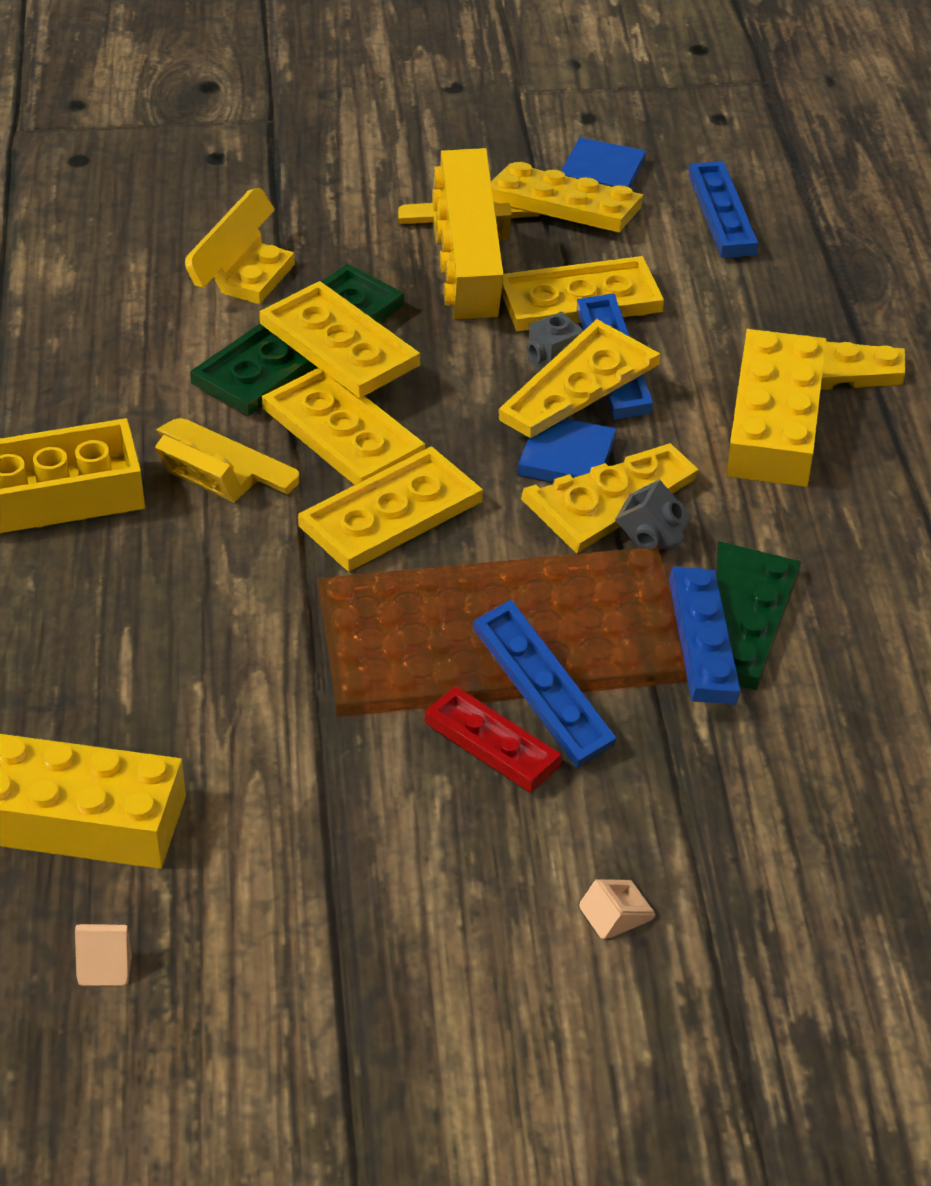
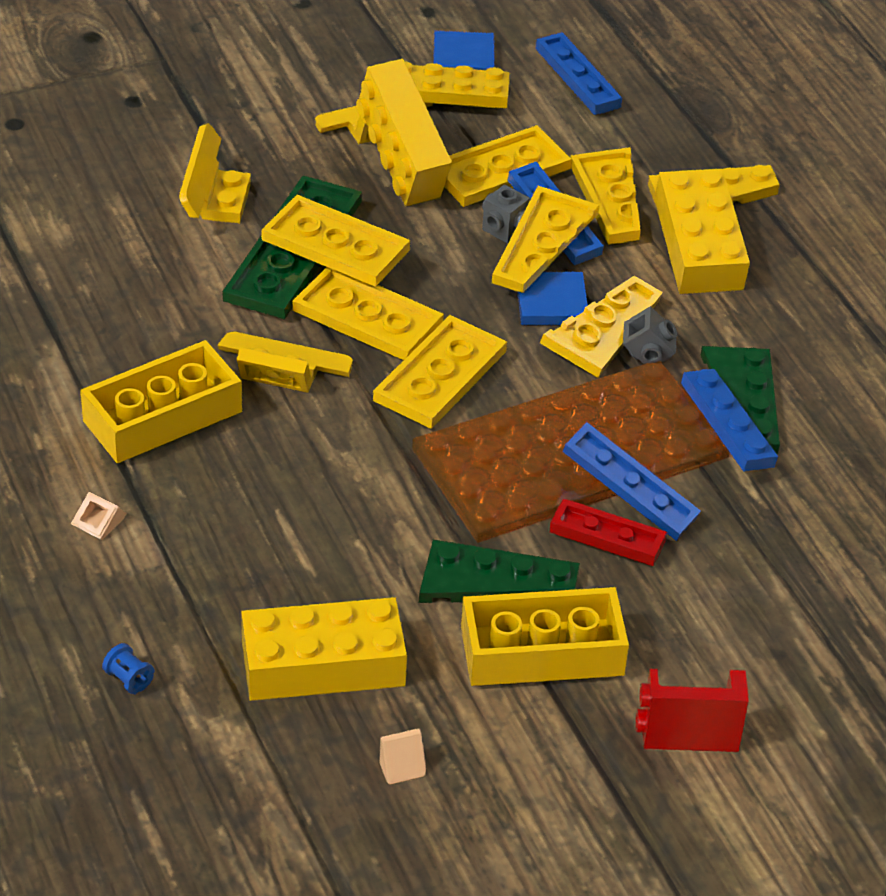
camera: 20 degrees left, 0 degrees up
light nougat slope [579,879,655,939] -> none
none -> dark green wing [419,539,580,603]
none -> yellow brick [461,587,629,686]
none -> yellow wing [570,147,640,245]
none -> red panel [636,669,749,752]

